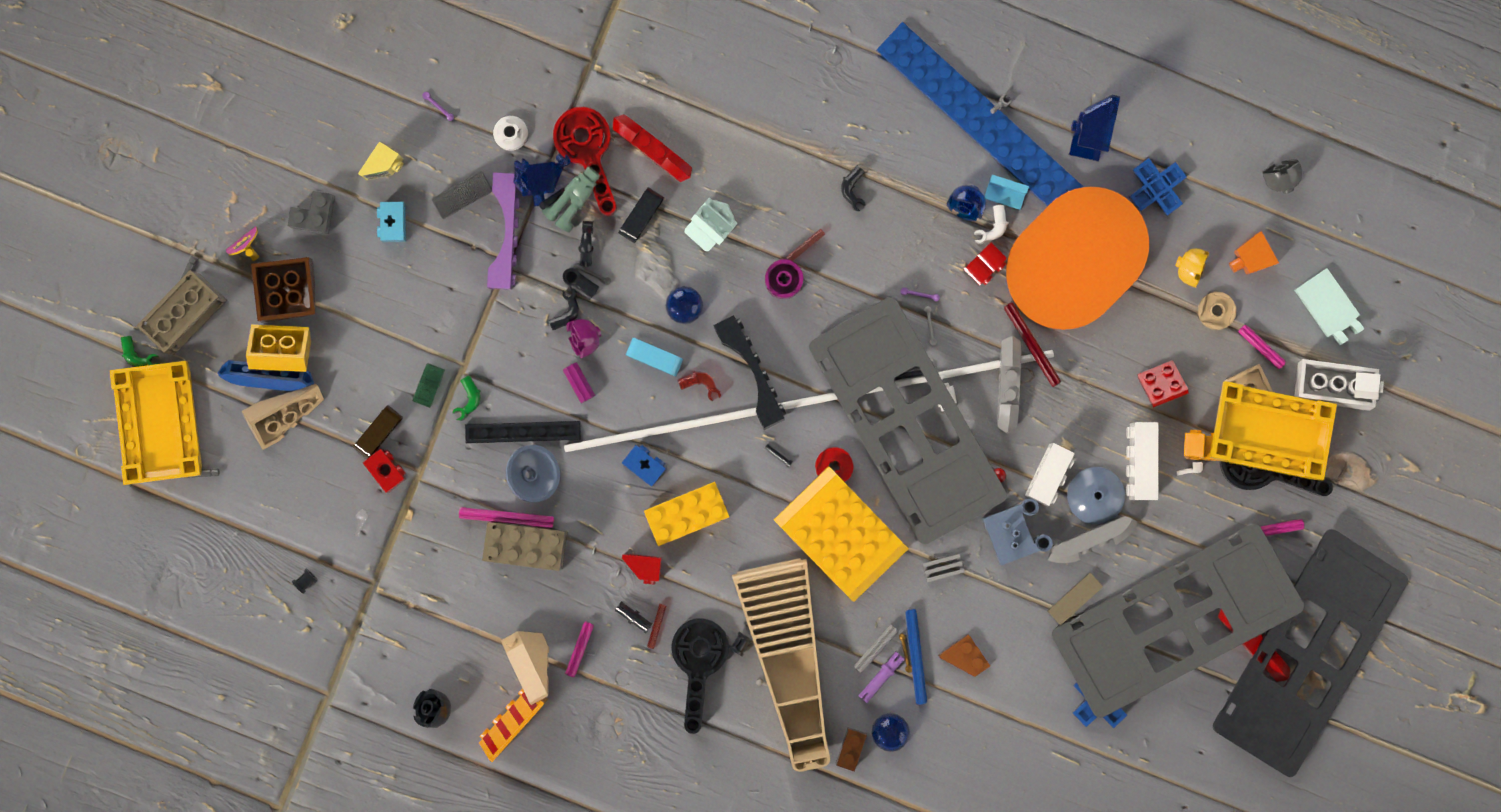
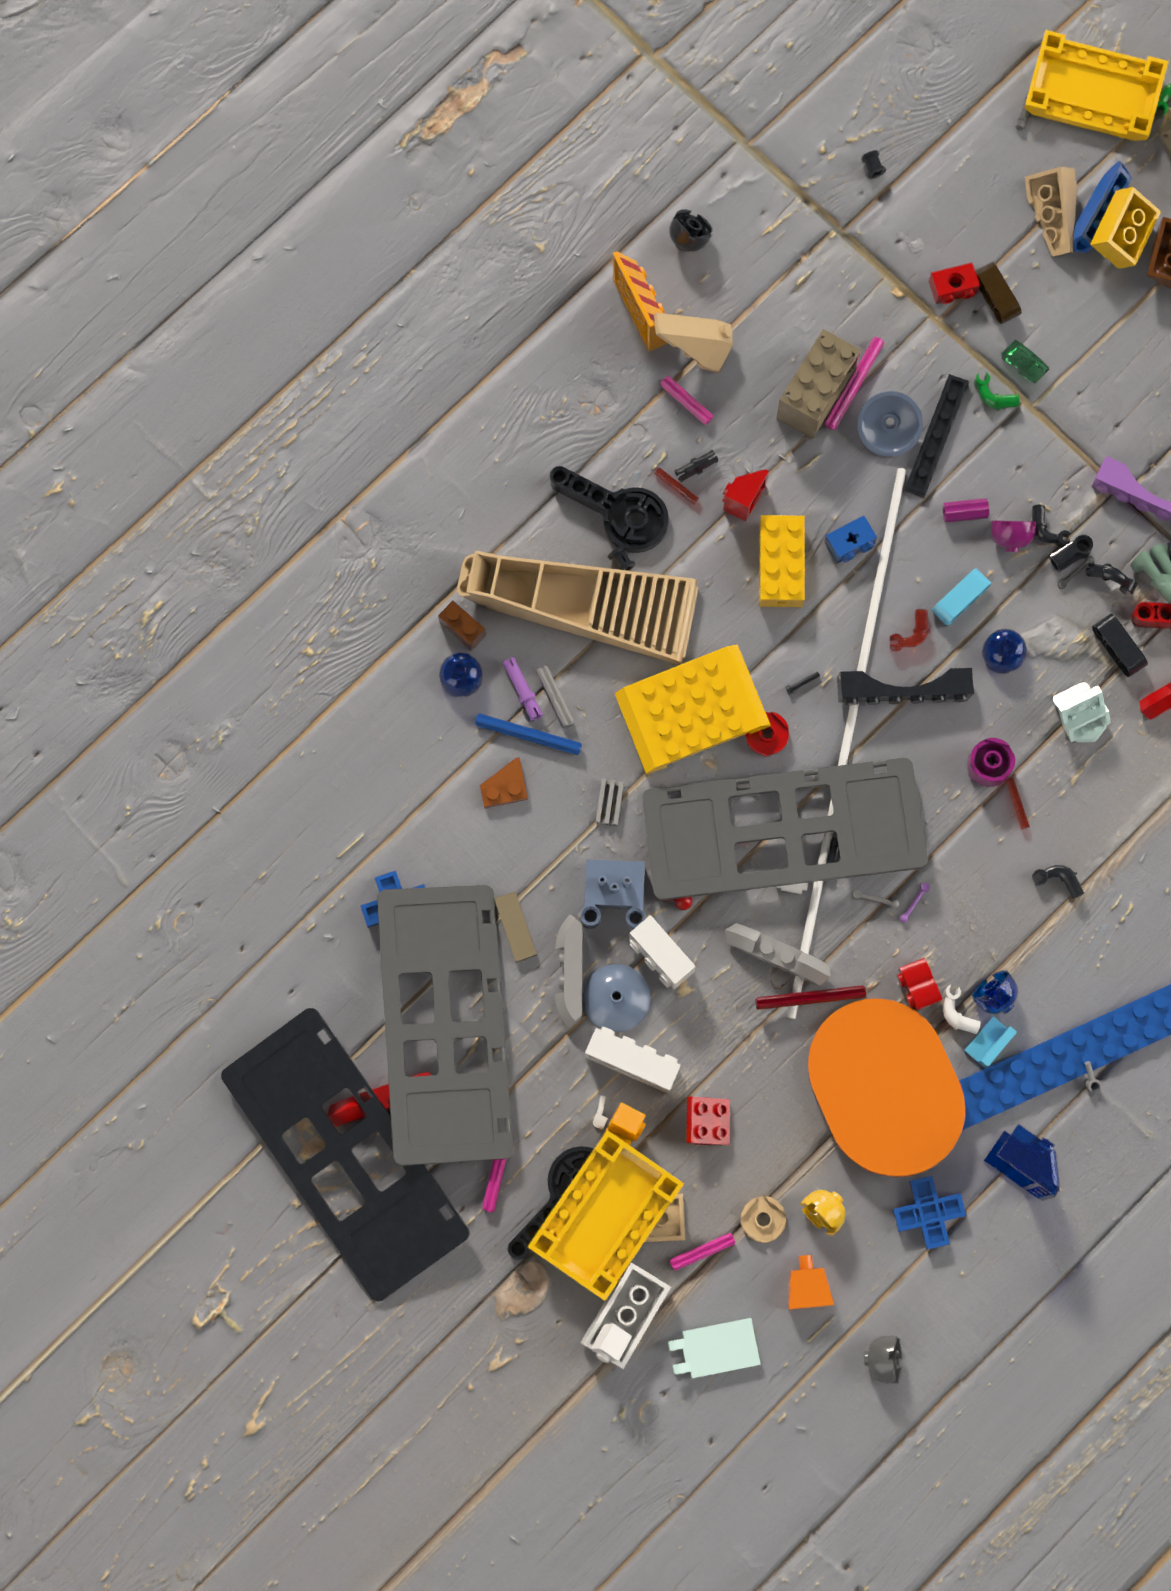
camera: 115 degrees right, 10 degrees down
pearl gold hinge [899,633,912,673] -> none

